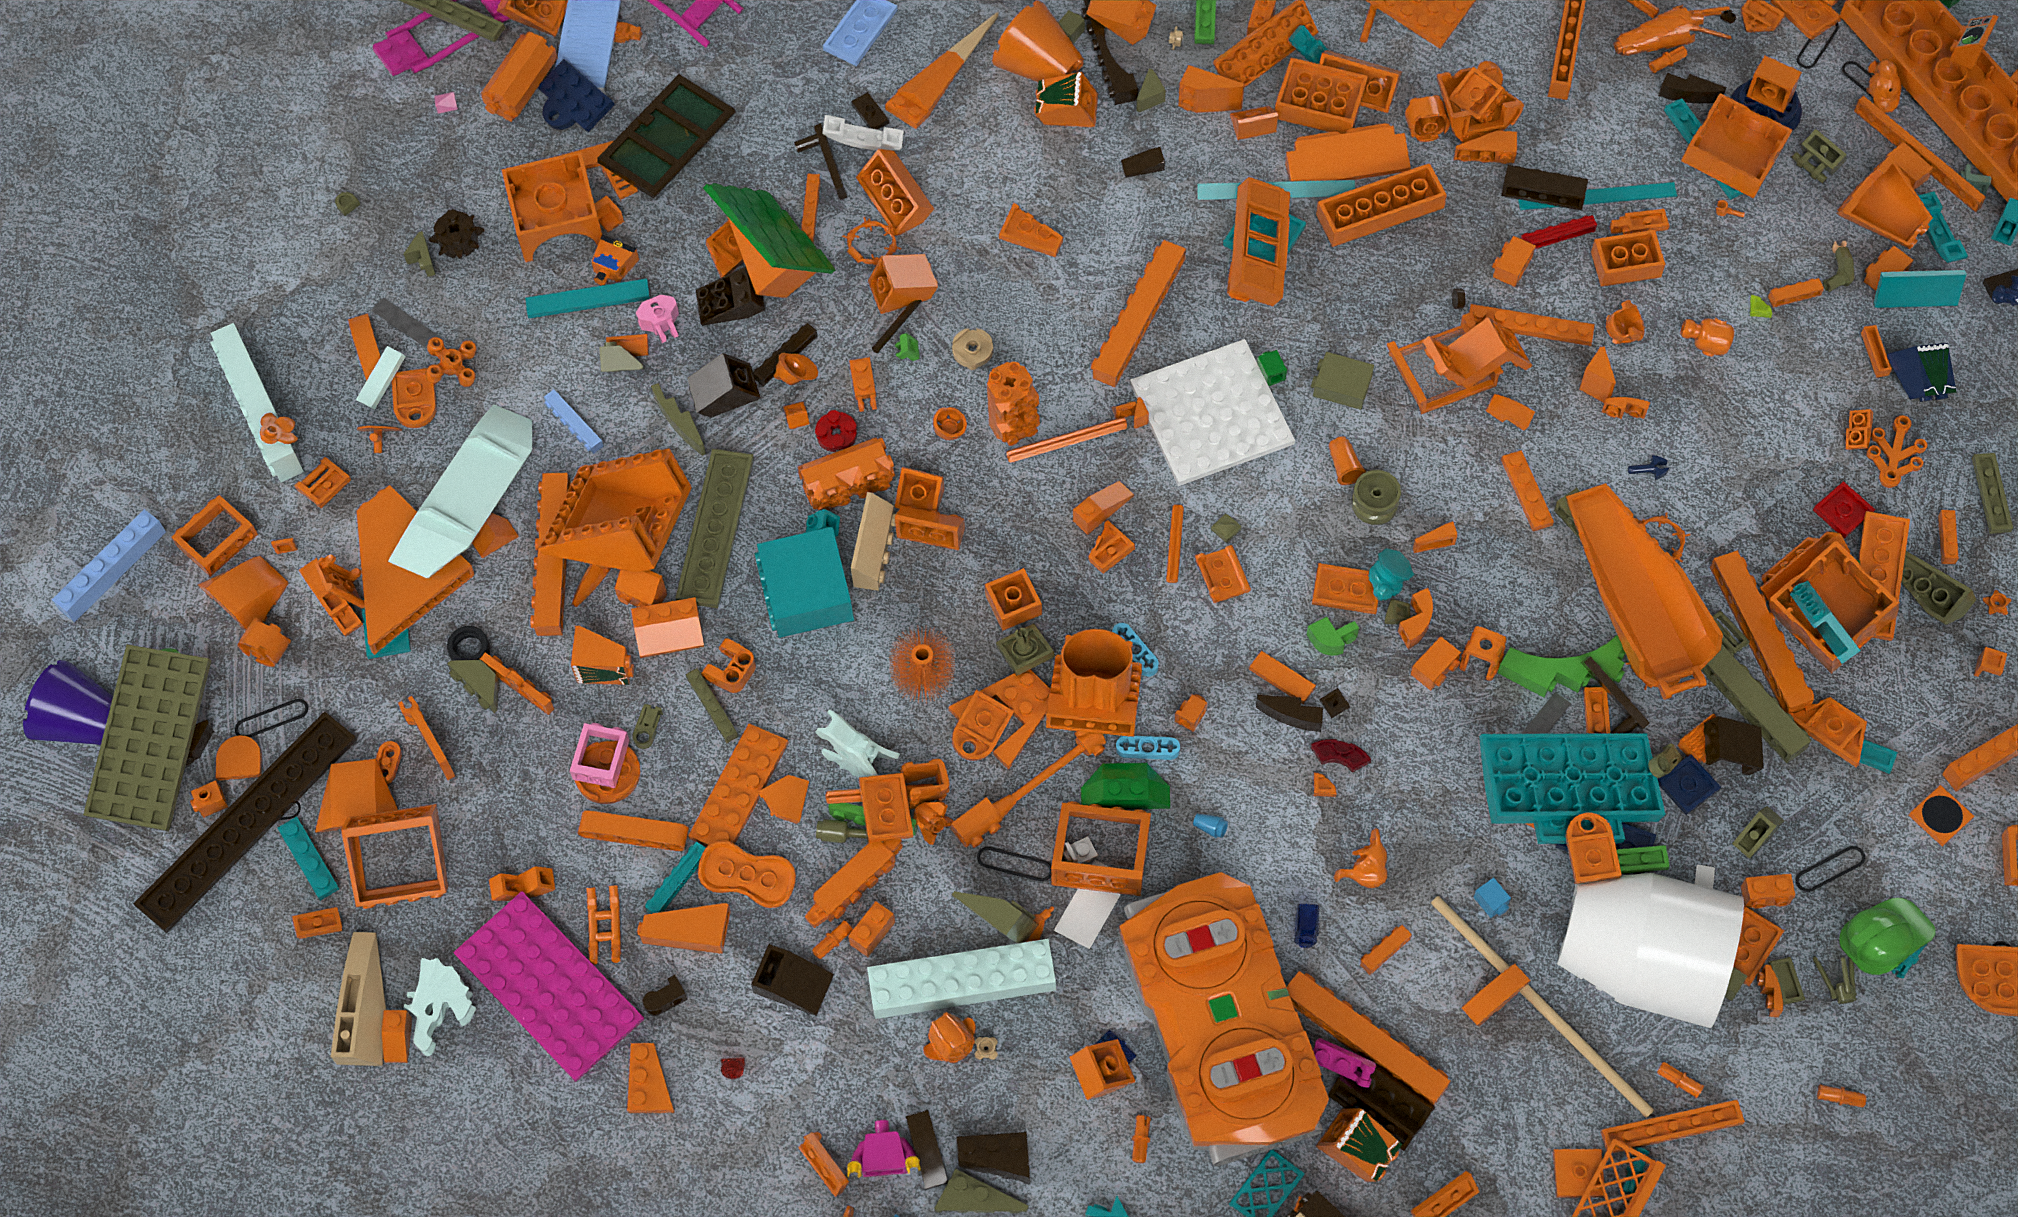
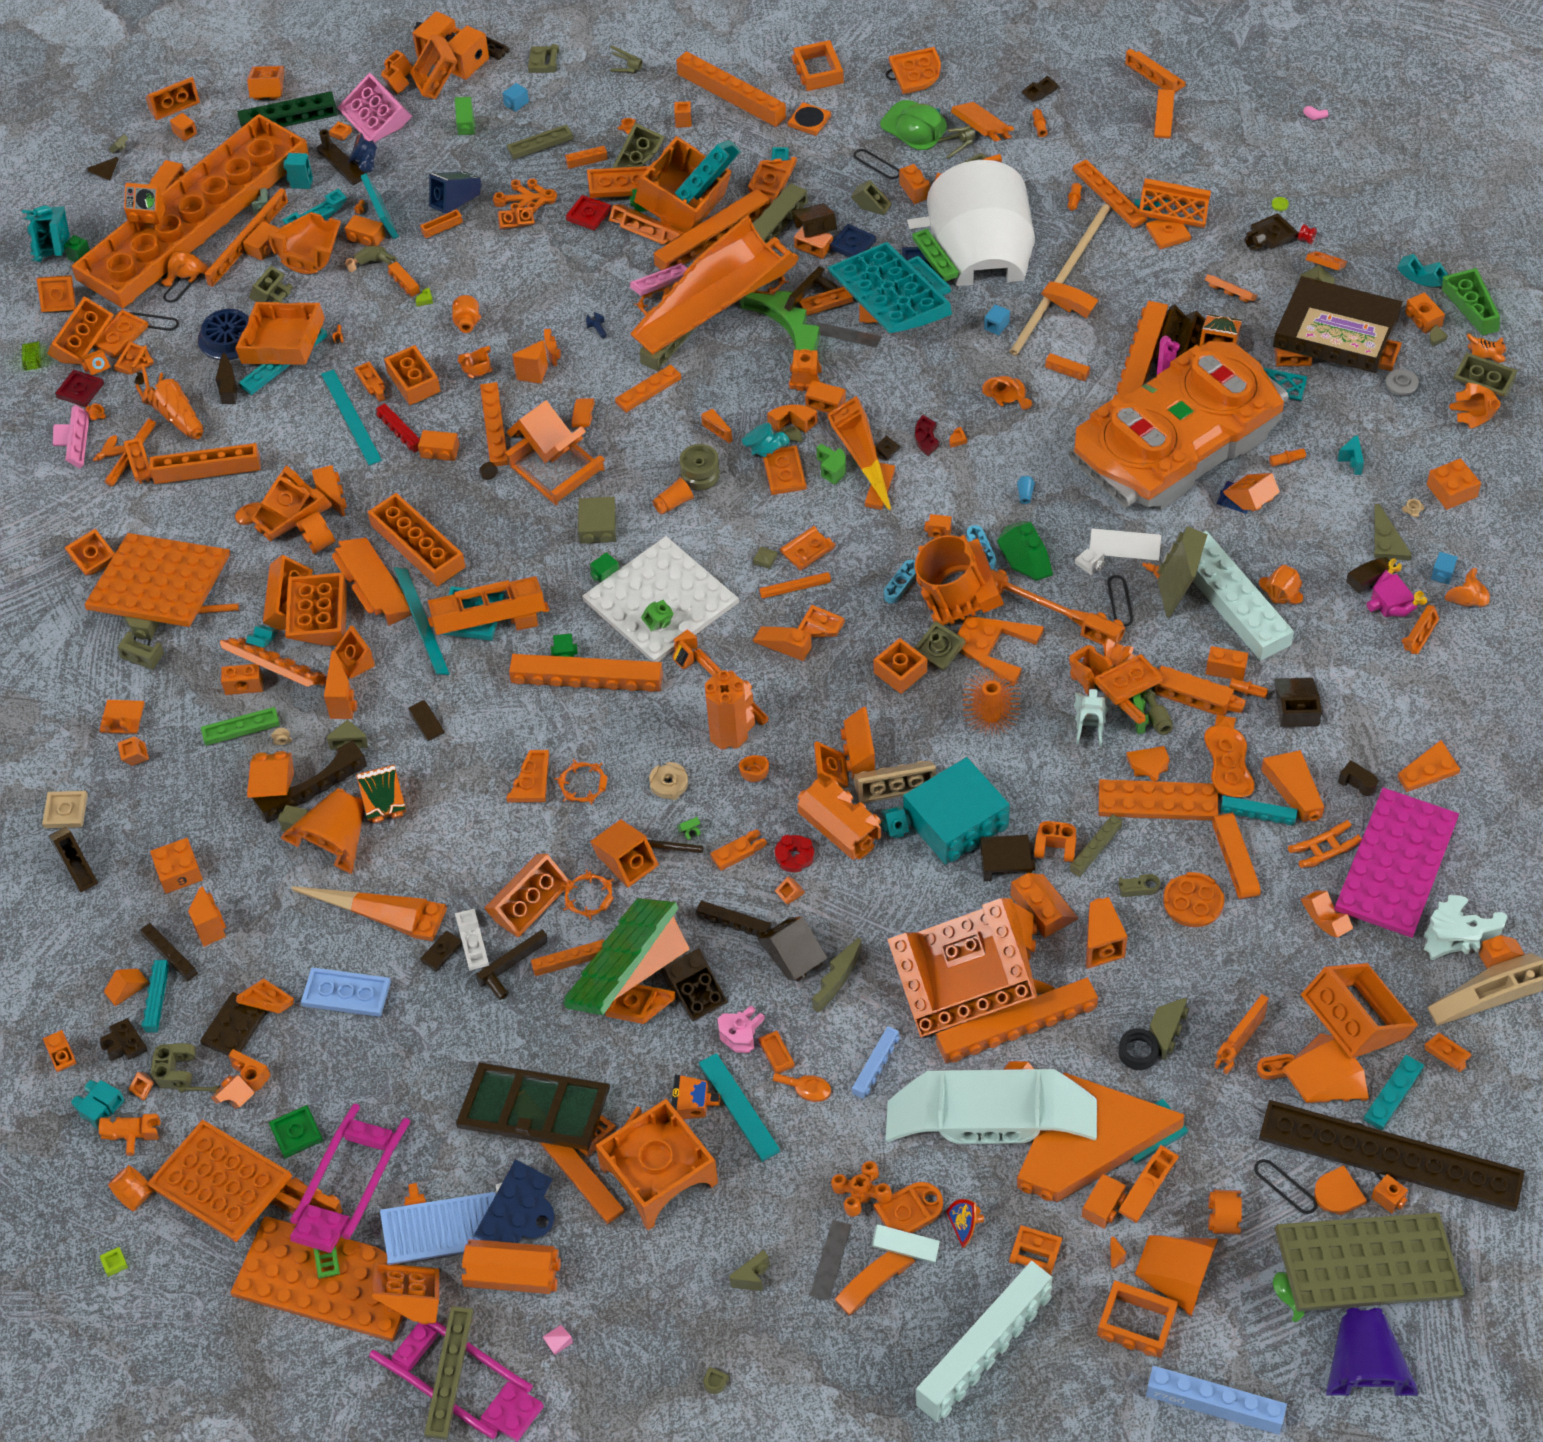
camera: 110 degrees left, 10 degrees down
orange plate [260,413,298,444] -> none
orange piece [315,554,365,609] -> none
dark brown brick [429,209,485,259] -> none
orange hinge [480,652,554,715] -> none
bright pink window [569,723,630,788] -> none
slope [599,342,645,373] -> none
olive plate [675,449,754,608] -> none
clear red plate [721,1058,745,1079] -> none
orange piece [774,353,818,385] -> none
orange plate [952,690,1014,761] -> none
dark brown wedge [956,1132,1030,1185] -> none
tan plate [975,1037,998,1060] -> none
orange windscreen [1051,801,1151,896] -> none
dark brown slope [1256,695,1323,732] -> none
clear blue brick [1294,903,1320,948] -> none
dark brown brick [1501,165,1588,211] -> none
orange plate [1566,813,1622,884] -> none
orange axle [1649,46,1688,74] -> none
olive piece [1649,743,1682,778] -> none
orange brick [1746,56,1802,113] -> none
none -> green brick [550,633,578,657]
none -> orange piece [554,759,608,805]
none -> bright pink tile [630,263,688,296]
none -> bright green brick [641,600,674,632]
none -> orange piece [773,1073,831,1102]
none -> orange plate [827,396,891,510]
none -> orange tile [951,102,1014,142]
none -> dark brown panel [980,835,1035,882]
none -> dark brown slope [1022,76,1058,102]
none -> orange brick [1081,1174,1127,1229]
none -> orange slope [1214,714,1236,728]

